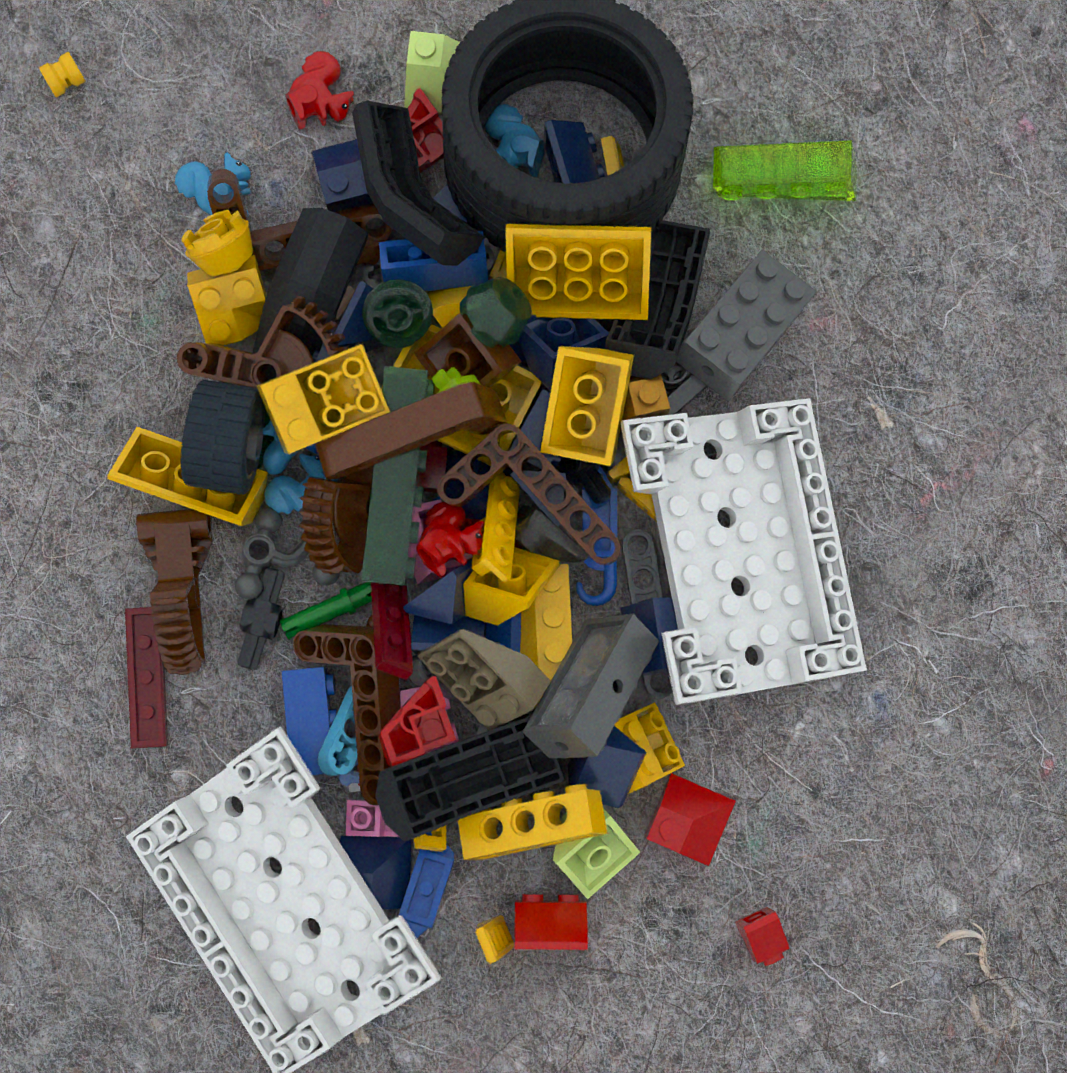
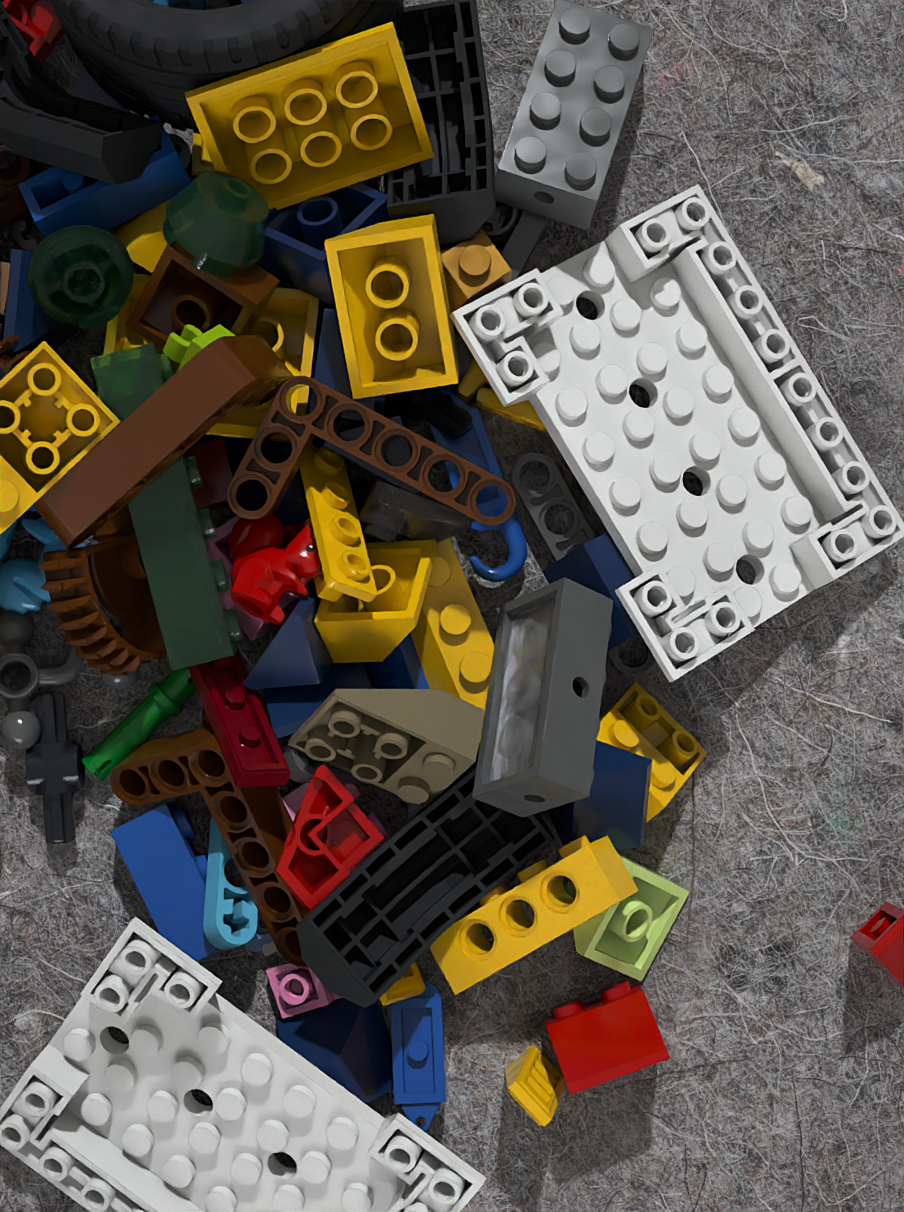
camera: 20 degrees left, 5 degrees up
red slope [644,773,736,866] -> none

